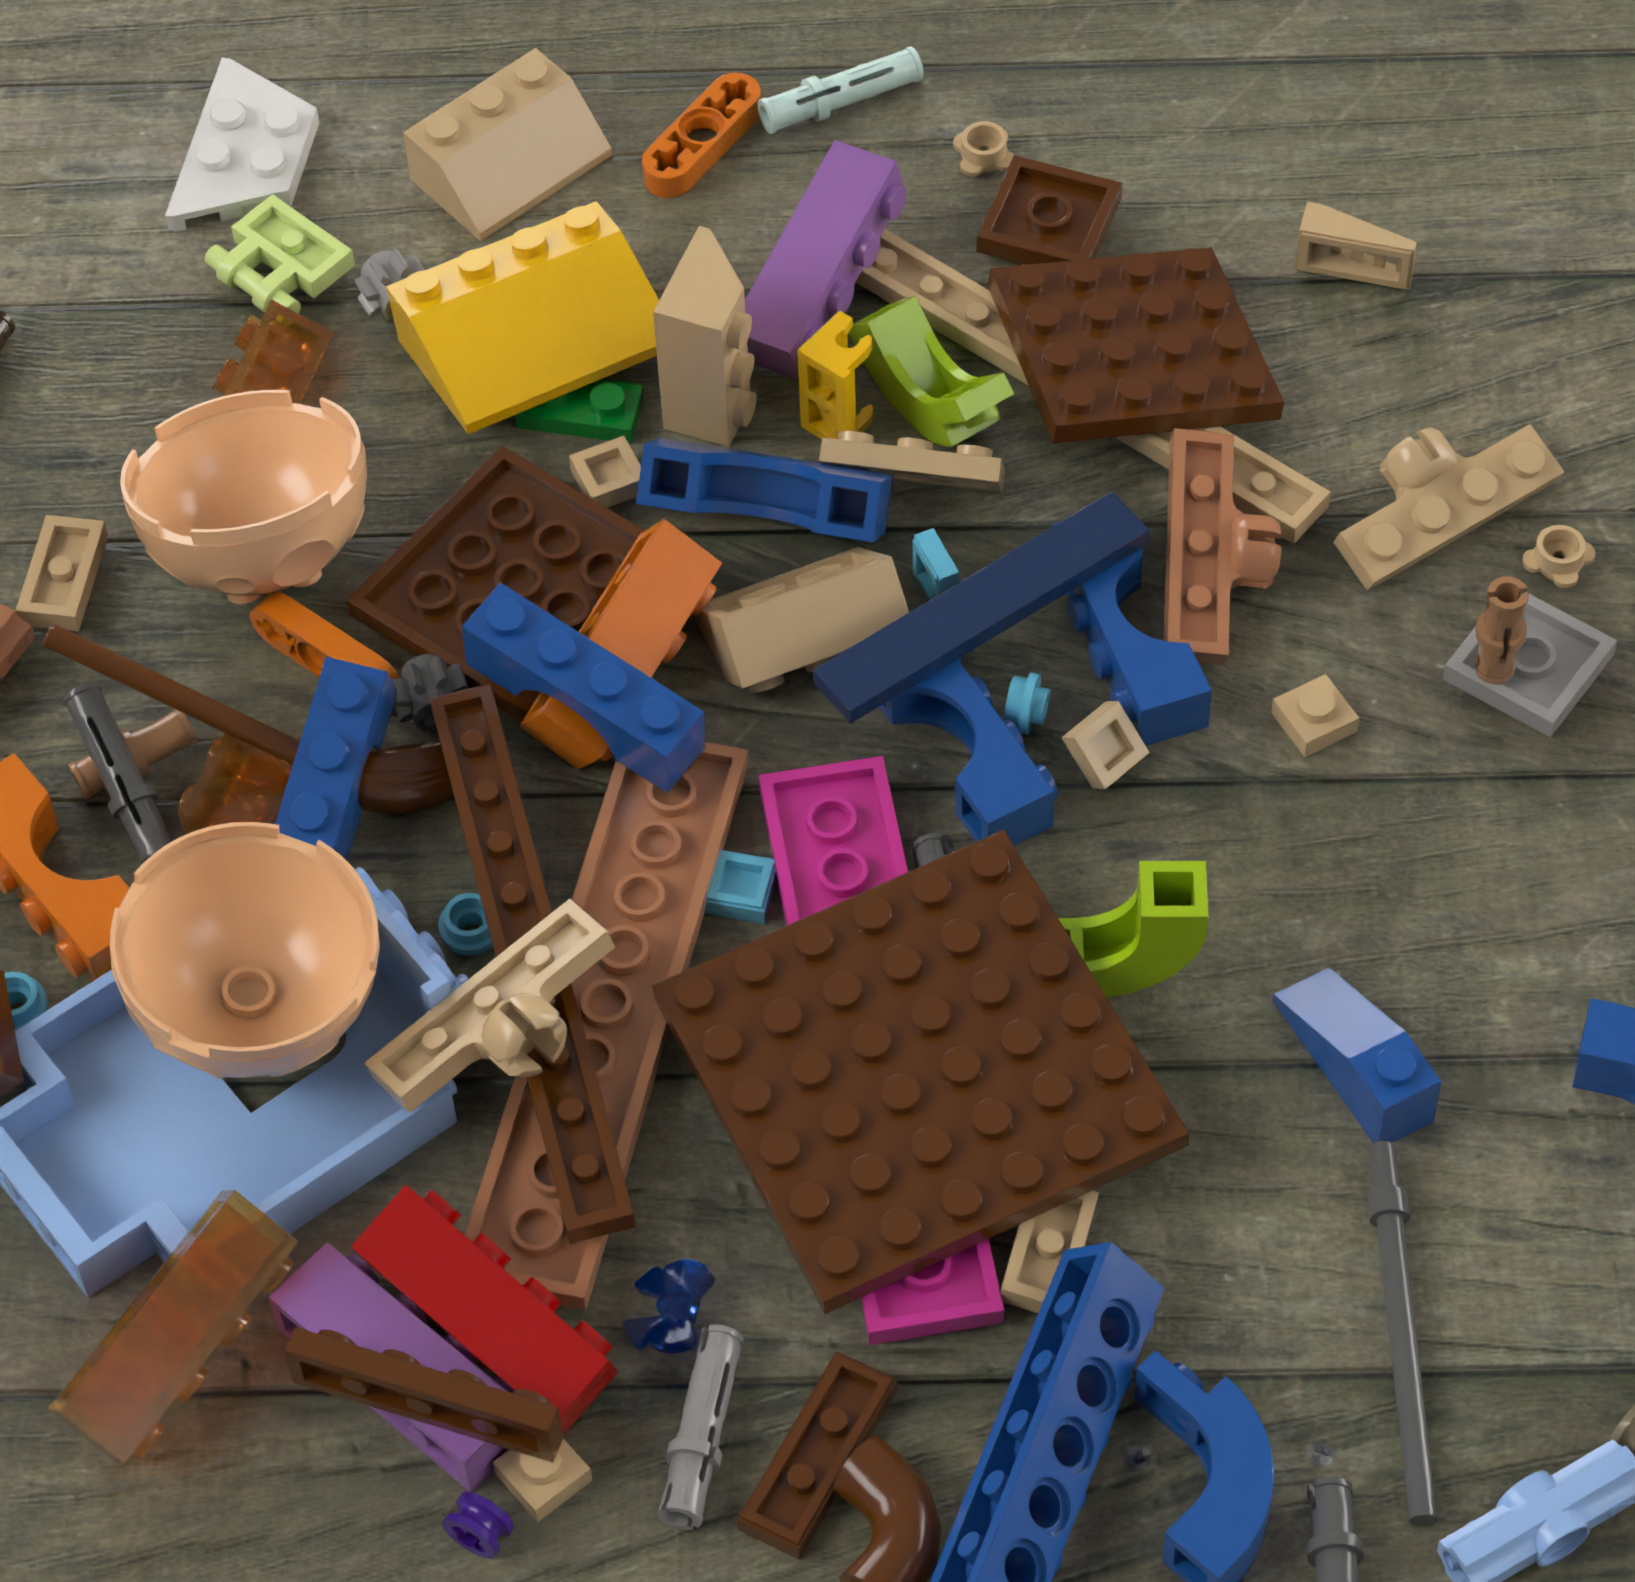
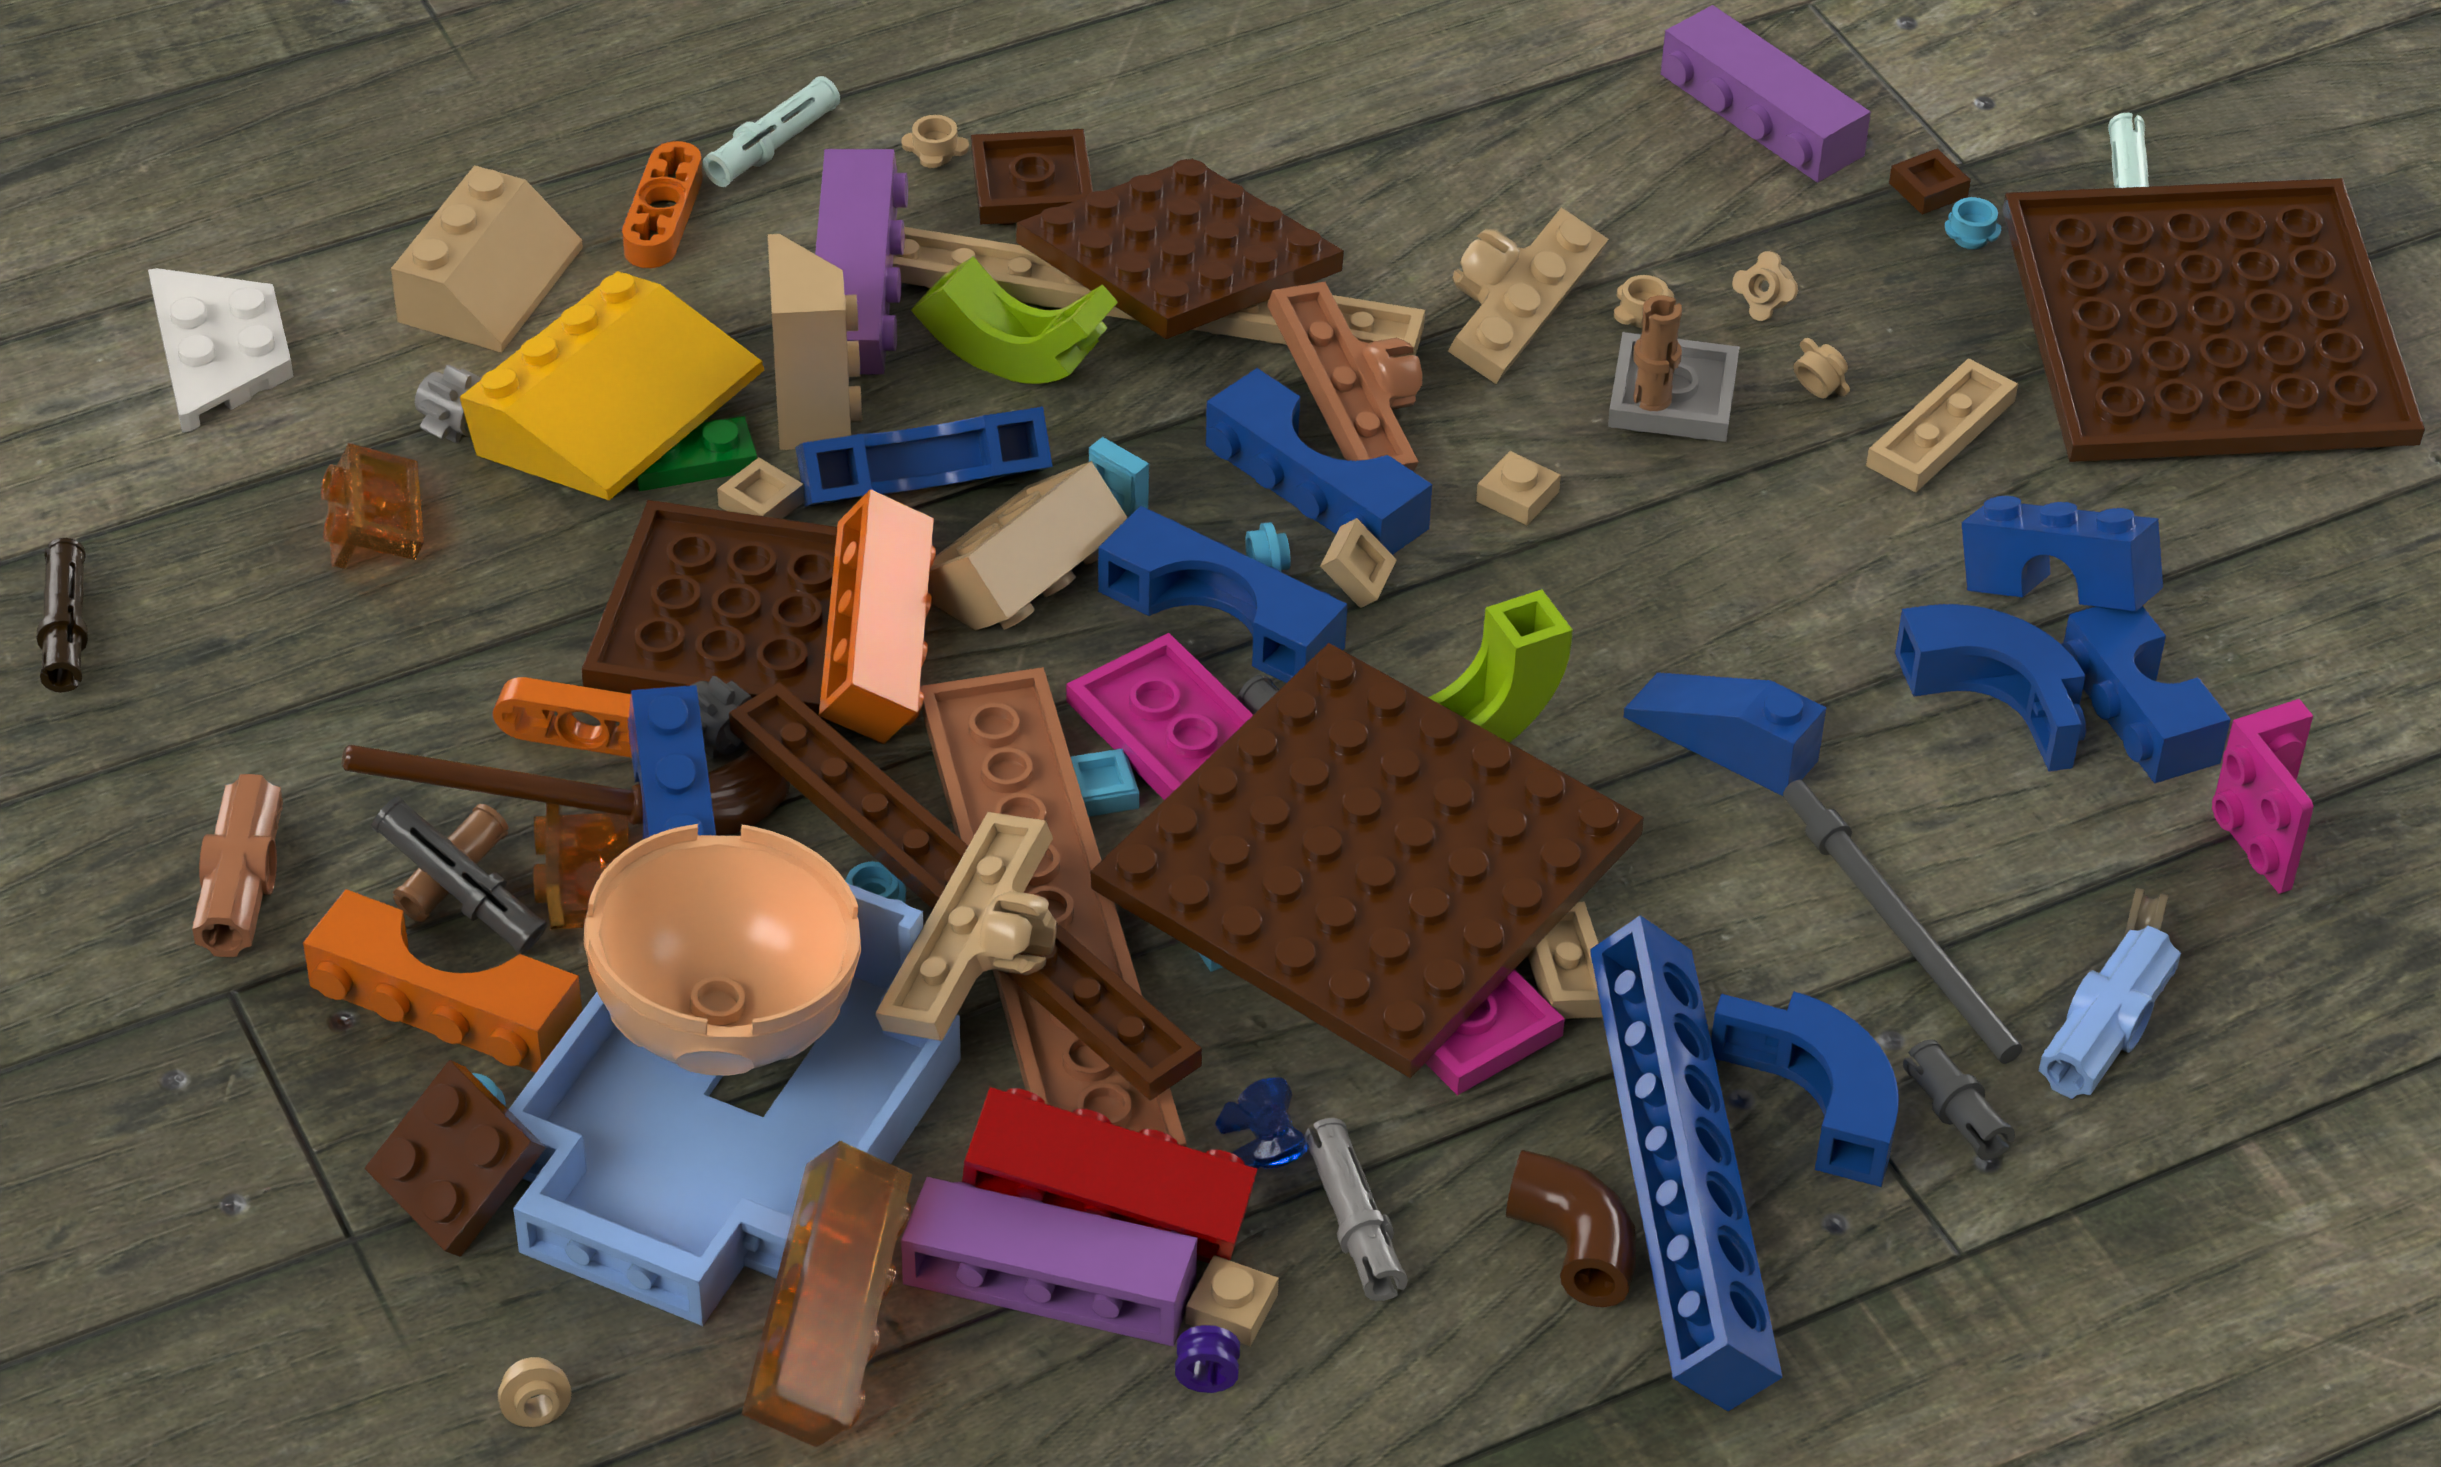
camera: 30 degrees left, 10 degrees down
tan plate [16,515,108,631] -> none
light nougat rock [120,390,367,604] -> none
yellowish green plate [204,194,355,321] -> none
reddish brown plate [284,1327,563,1463] -> none
blue arch [462,582,705,793] -> none
reddish brown tile [737,1351,897,1560] -> none
yellow hinge [797,311,874,440] -> none
dark blue tile [813,491,1150,724] -> none
tan plate [819,431,1005,493] -> none
tan slope [1295,201,1417,290] -> none

